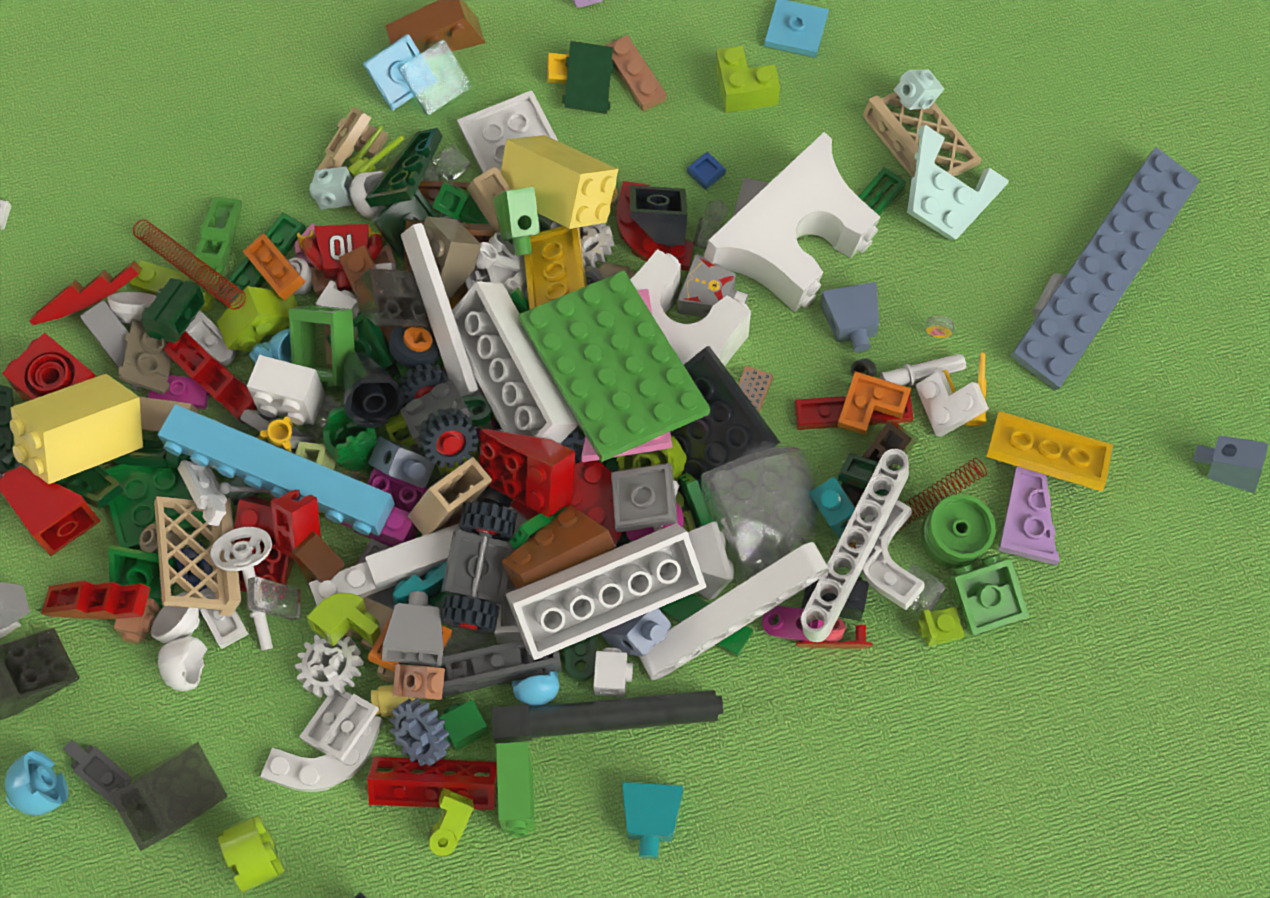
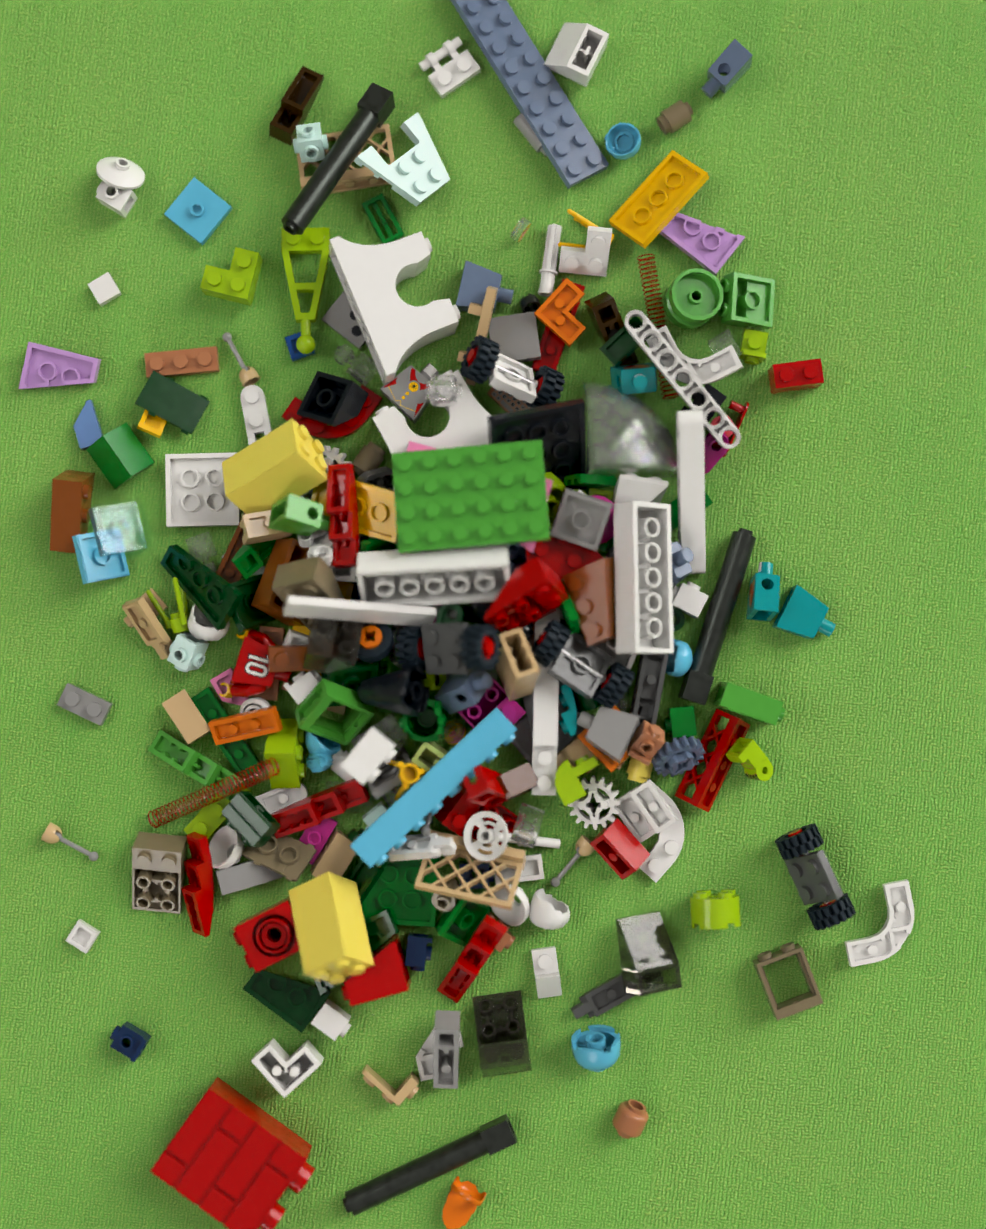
camera: 70 degrees left, 20 degrees up
none -> hinge [41,822,99,861]
none -> light grey plate [57,683,113,726]
none -> medium blue tile [73,400,103,450]
none -> green slope [86,422,155,490]
none -> dark tan slope [132,832,188,914]
none -> tan hinge [161,689,210,746]
none -> hinge [222,332,260,387]
none -> white plate [240,385,272,445]
none -> dark brown slope [269,66,324,146]
none -> lime plate [281,227,330,354]
none -> pearl dark grey brick [282,82,395,235]
none -> red slope [326,463,359,569]
none -> dark blue brick [405,932,433,971]
none -> white plate [419,36,481,99]
none -> clear head [426,375,462,407]
none -> tan hinge [457,286,498,386]
none -> plate [460,335,565,408]
none -> light grey tile [489,311,541,363]
none -> white slope [531,946,562,999]
none -> white slope [544,22,609,87]
none -> hinge [550,835,595,887]
none -> red brick [590,818,650,880]
none -> medium azure hair [605,122,641,160]
none -> dark tan brick [656,100,693,135]
none -> teal torso [746,562,780,622]
none -> red brick [768,358,824,394]

